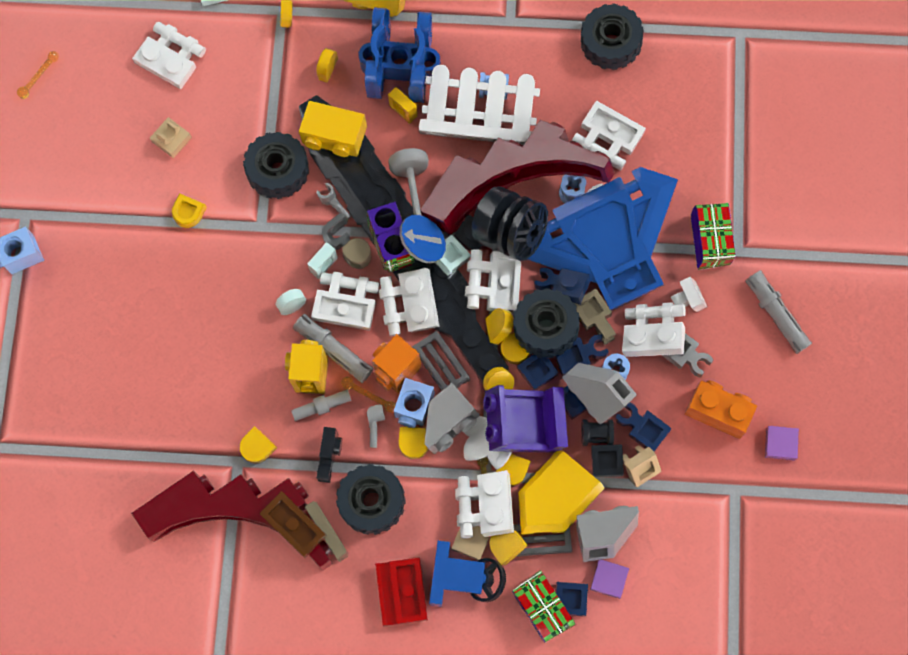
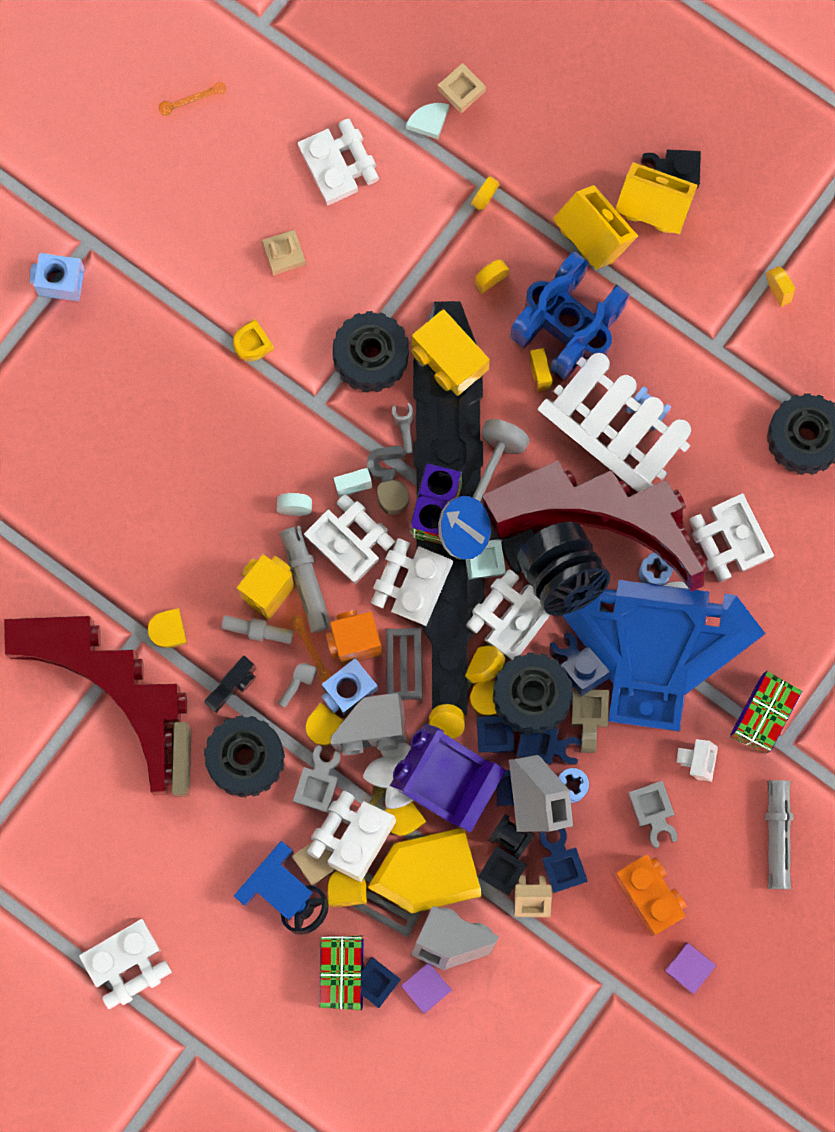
camera: 30 degrees right, 5 degrees up
reddish brown plate [260,491,327,558] -> none
red plate [375,557,428,627] -> none
white plate [622,302,686,357] -> none
none -> light grey plate [293,745,340,813]

